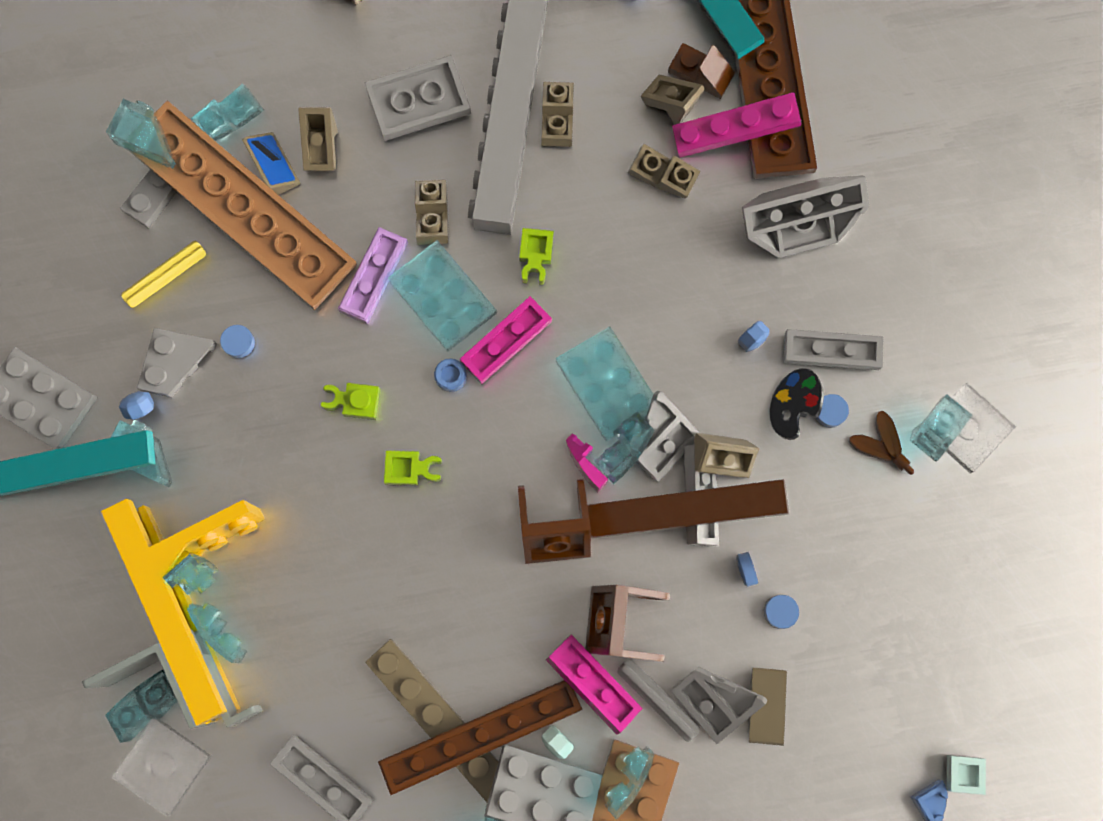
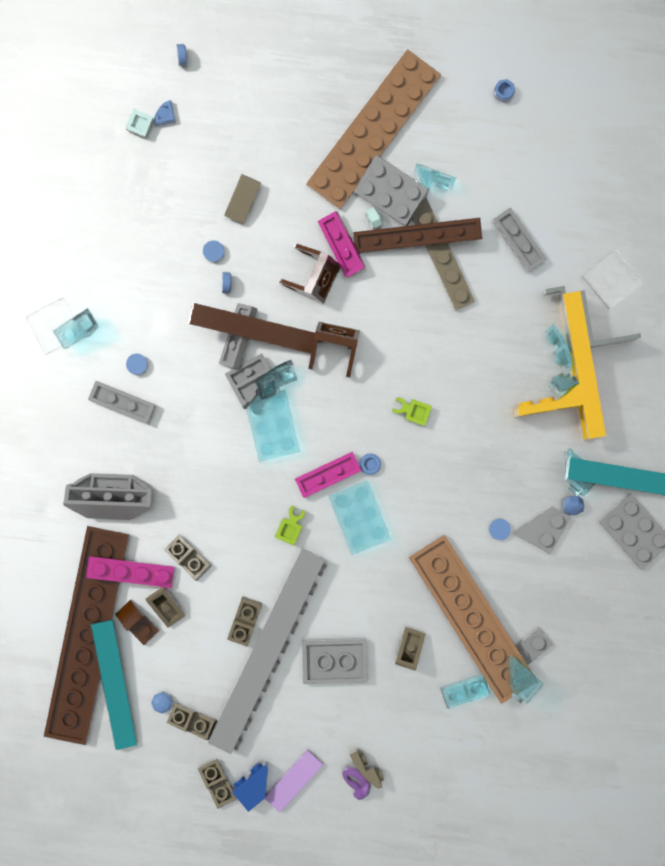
camera: 165 degrees left, 10 degrees up
clear light blue slope [105,670,177,743] -> none
light yellow axle [121,241,206,308] -> none
slope [242,132,301,195] -> none
lime plate [321,383,380,420] -> none
lavender tile [338,227,408,324] -> none
dark tan slope [415,180,448,245] -> none
dark pink slope [566,433,608,493] -> none
clear light blue slope [605,746,654,820] -> none
light grey axle [617,659,700,742] -> none
light grey wing [671,667,767,744] -> none
dark tan slope [694,433,760,478] -> none
medium blue tile [738,321,770,352] -> none
black piece [770,368,824,440] -> none
reddish brown piece [849,411,914,475] -> none

